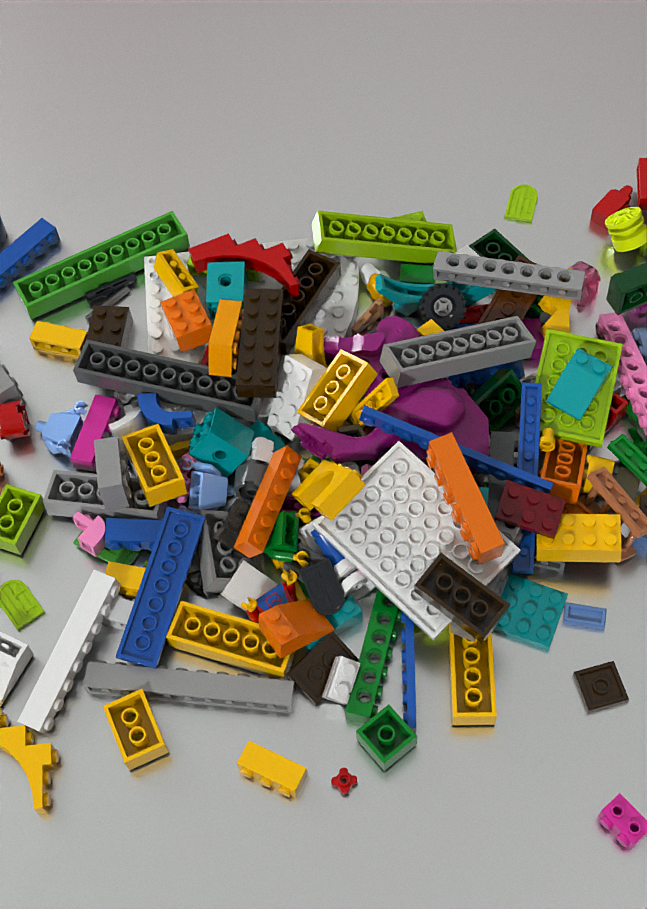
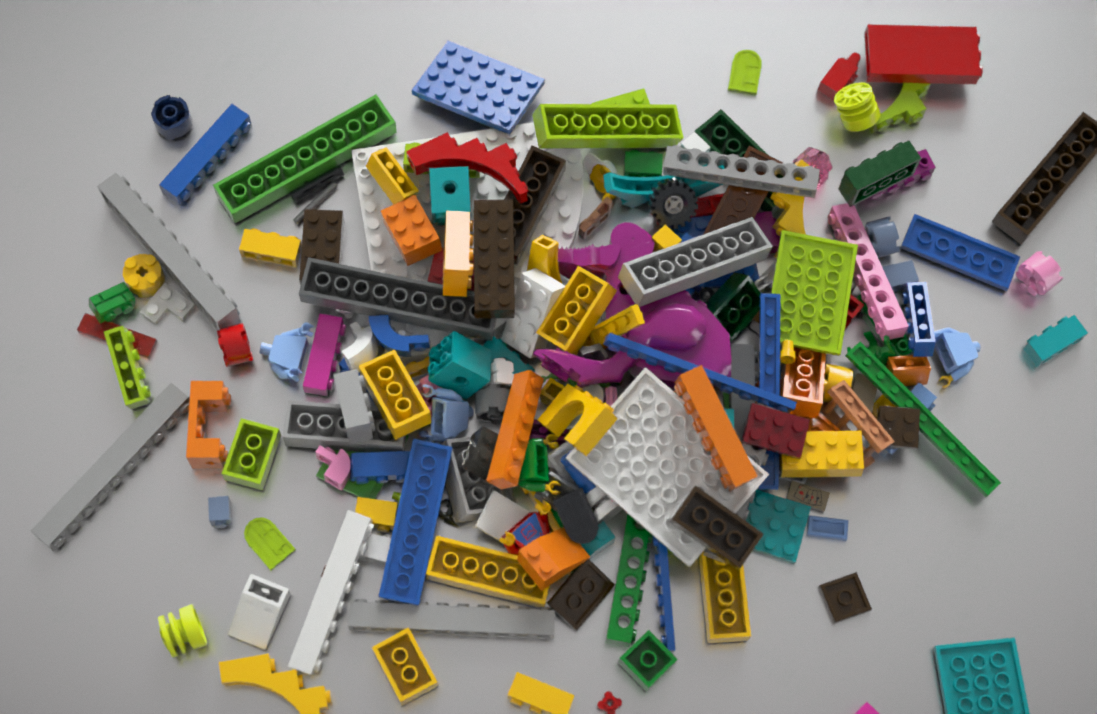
camera: 15 degrees left, 10 degrees up
white brick [322,656,361,704] -> none
teal slope [546,348,612,421] -> none
none -> plate [412,40,545,135]
none -> dark tan tile [786,480,830,513]

